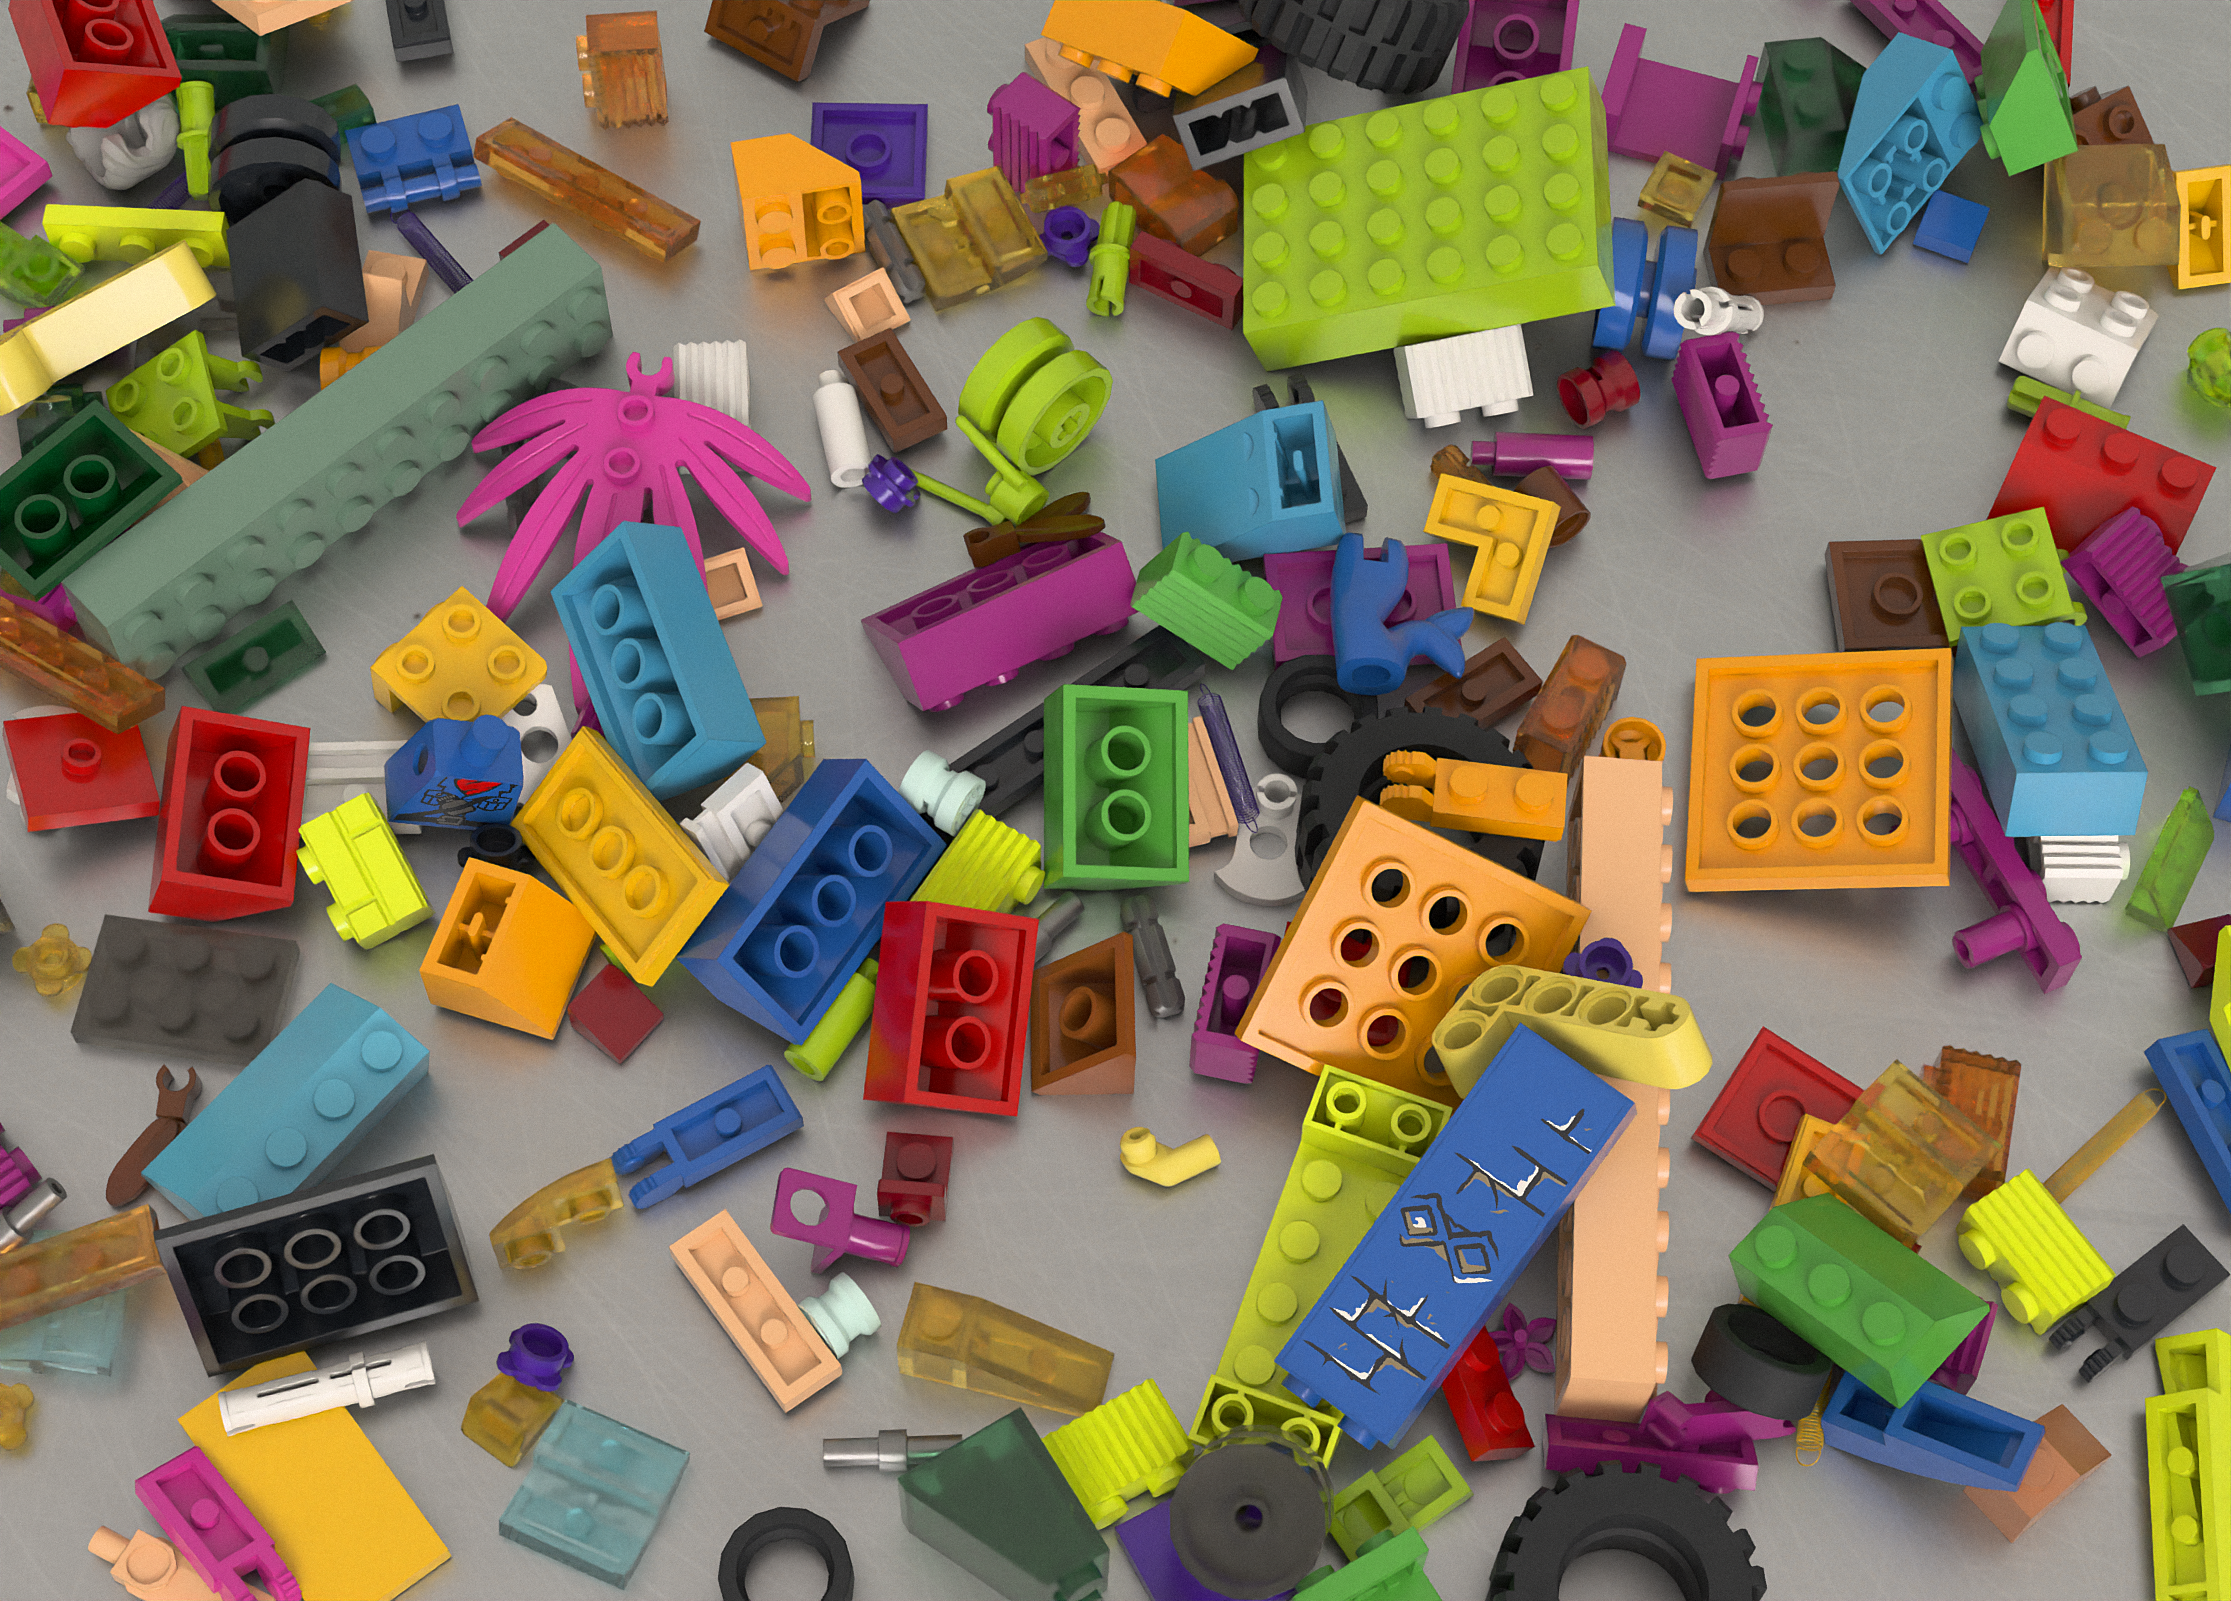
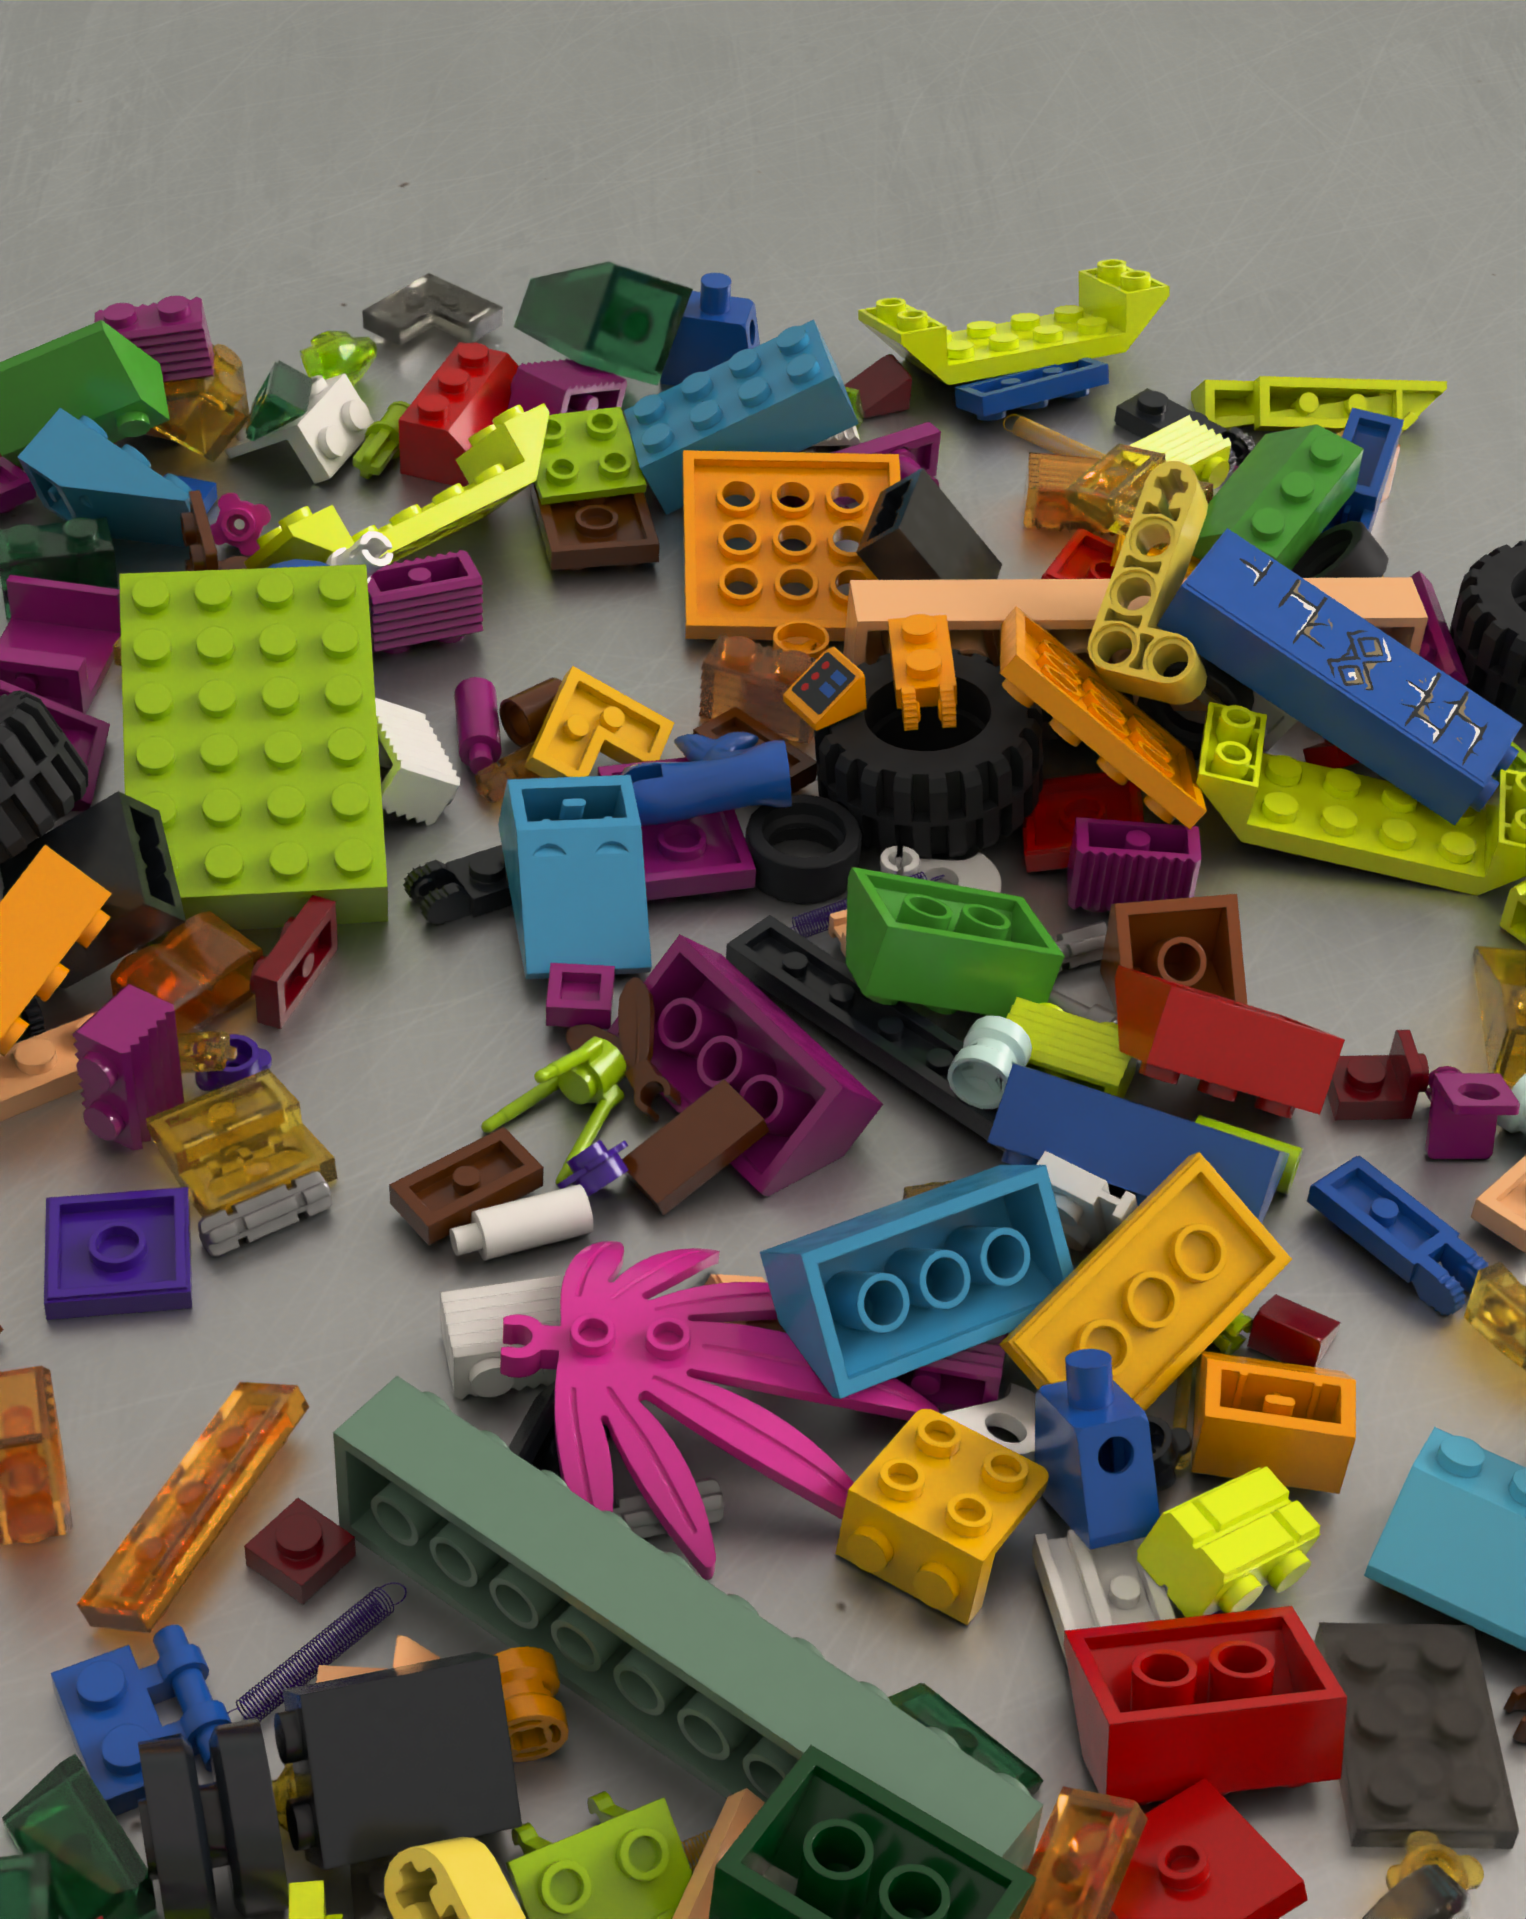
camera: 100 degrees left, 20 degrees down
light orange slope [730,133,866,270] -> none
light nougat slope [824,267,911,343] -> none
lime wheel [958,317,1113,476] -> none
lime axle [1086,201,1137,316] -> none
light yellow arm [1120,1127,1221,1186] -> none
bright green brick [1130,532,1283,671] -> none
dark red wheel [1557,350,1641,429] -> none
dark purple plate [1563,938,1643,989] -> none
none -> magenta brick [94,295,214,383]
none -> dark pink plate [210,493,271,556]
none -> neon yellow slope [244,403,550,569]
none -> clear green slope [245,360,313,442]
none -> magenta plate [546,963,615,1029]
none -> reddish brown tile [622,1079,770,1216]
none -> slope [783,647,867,731]
none -> black brick [856,468,1002,580]

